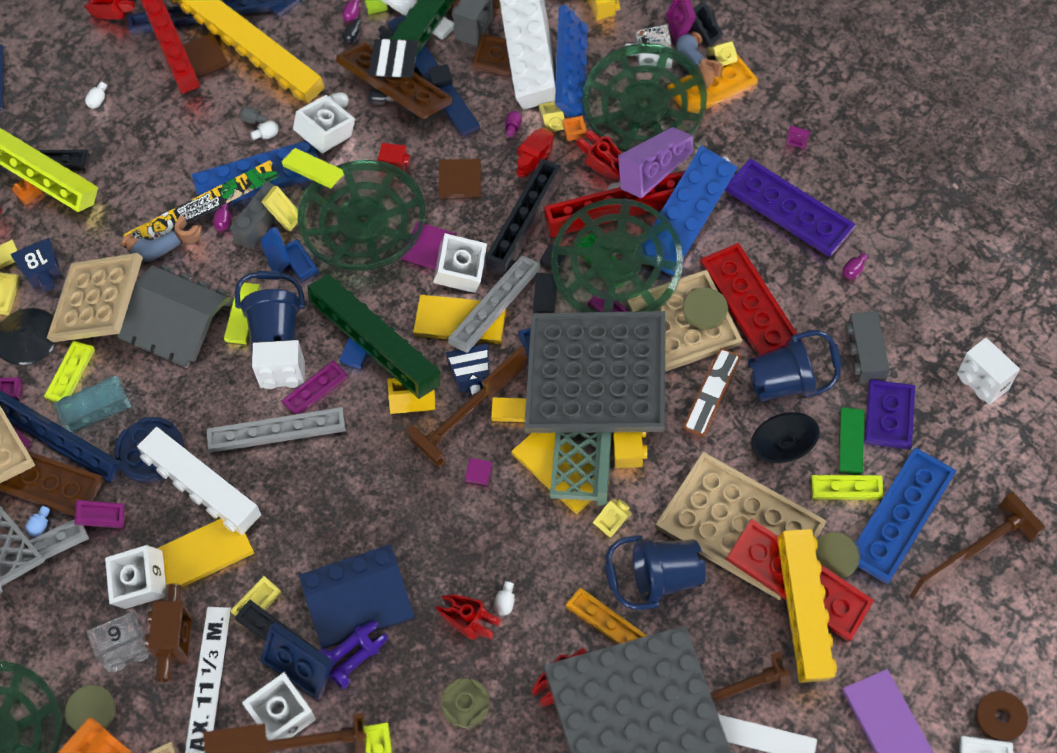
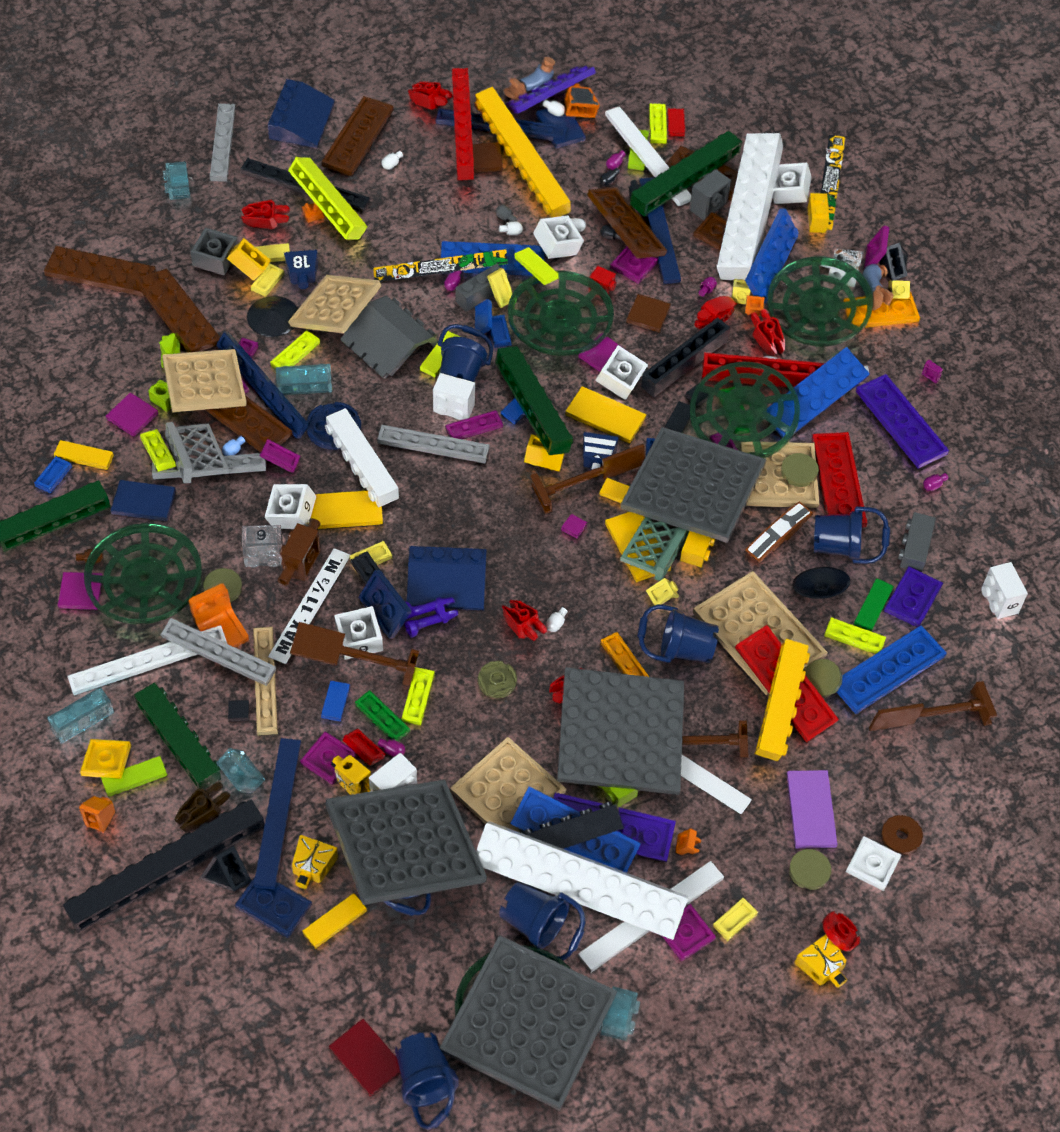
camera: 15 degrees right, 5 degrees down
piece [121,215,202,262] -> none
black sticker [368,39,418,78] -> none
black tile [428,64,453,87] -> none
light grey plate [448,255,540,353] -> none
medium lavender wedge [618,127,693,198] -> none
none -> reddish brown plate [321,96,394,176]
none -> magenta tile [610,246,658,284]

